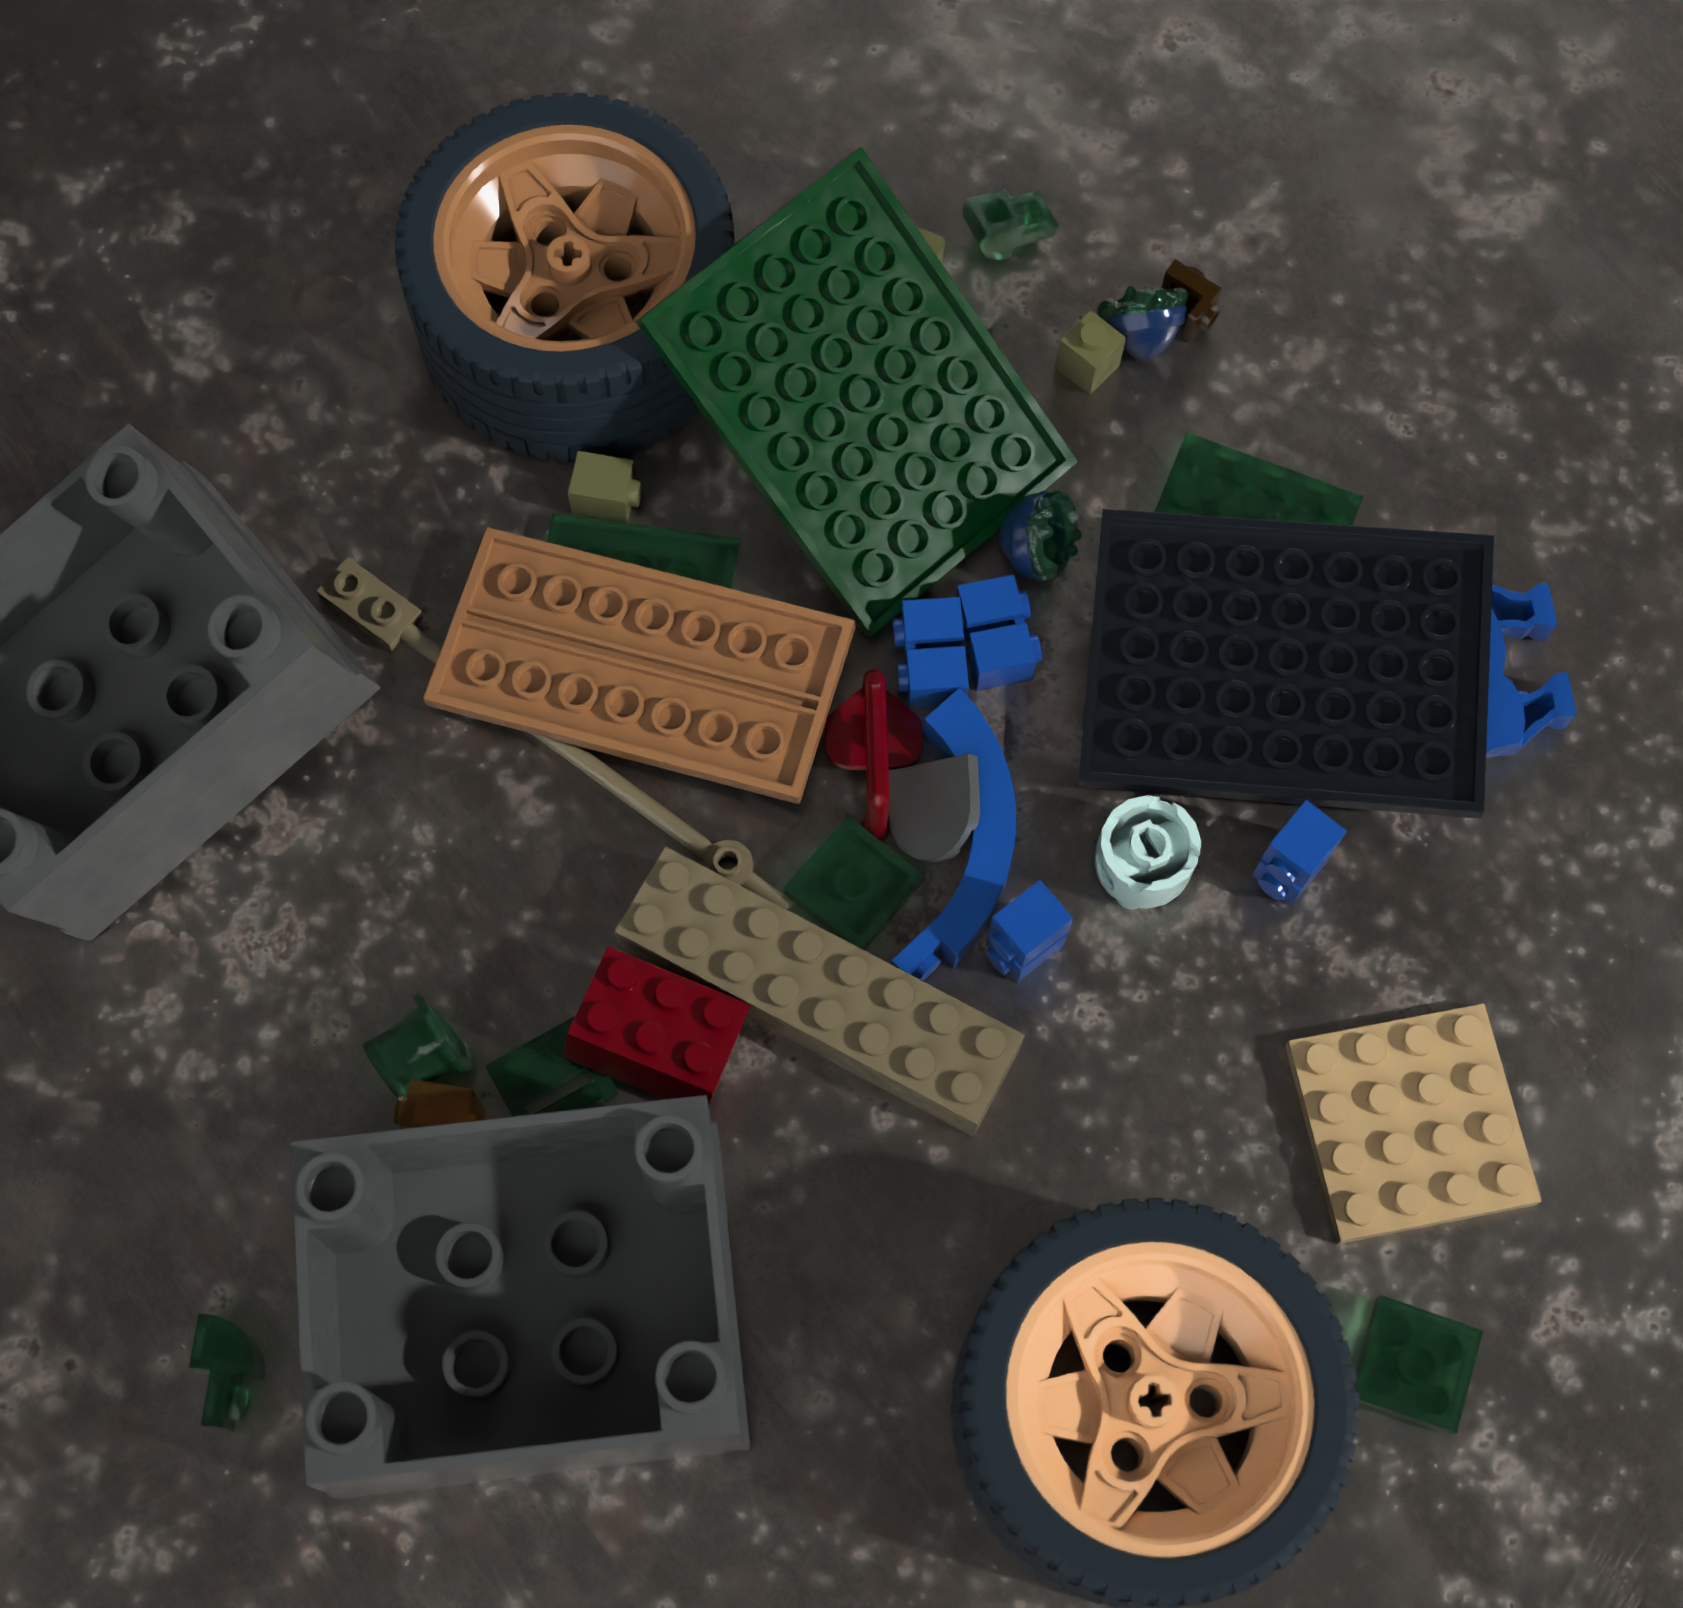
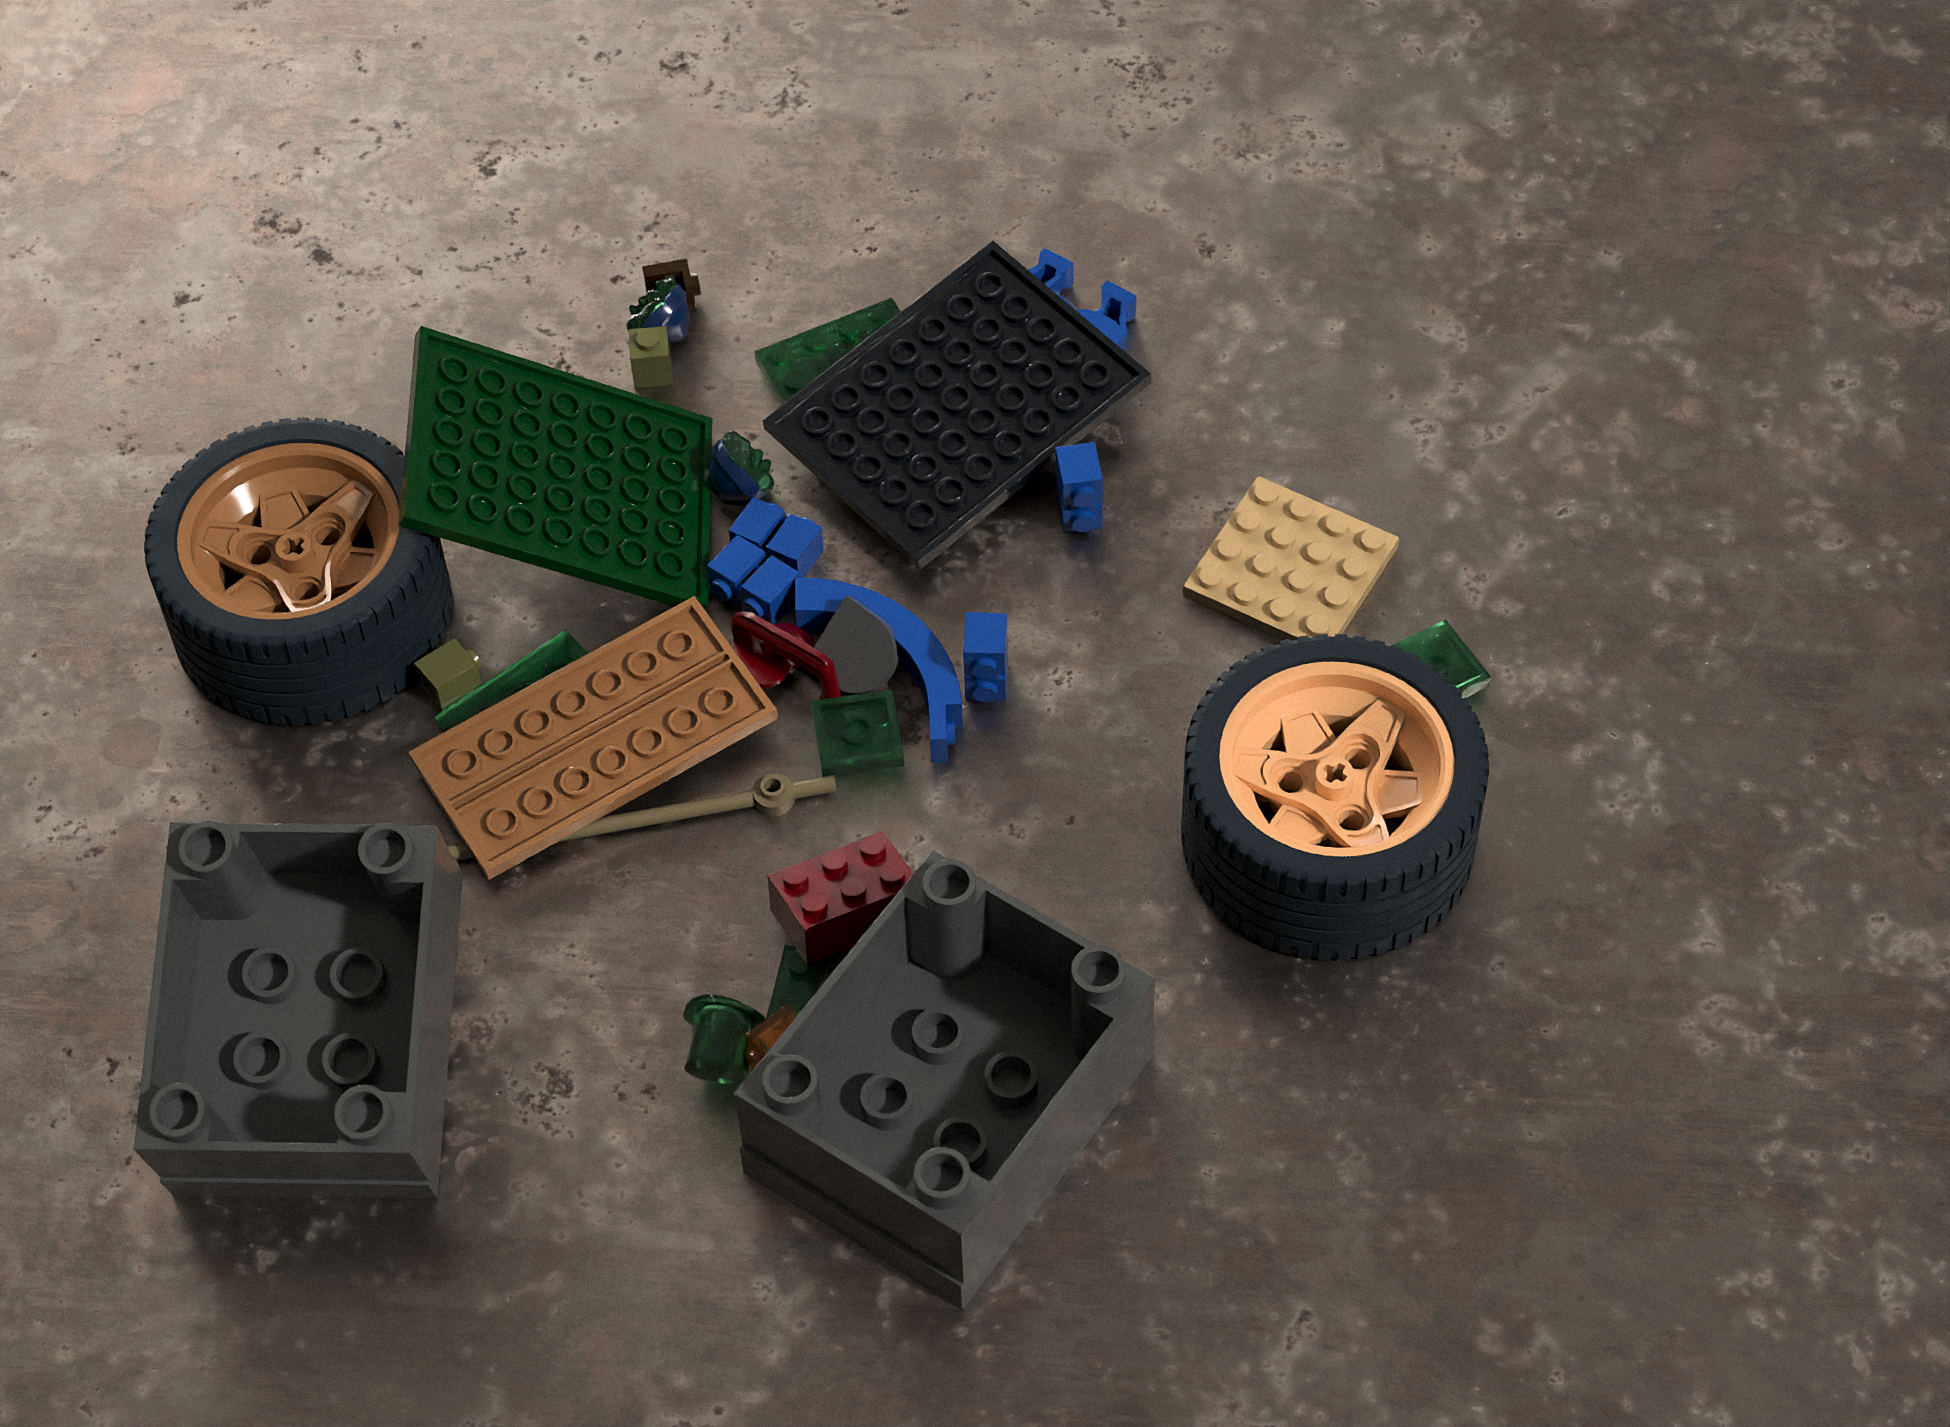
camera: 45 degrees left, 15 degrees down
clear green brick [189,1313,265,1432] -> none
dark tan brick [614,846,1025,1137] -> none
clear green brick [962,189,1059,260] -> none
light aqua brick [1094,795,1201,910] -> none

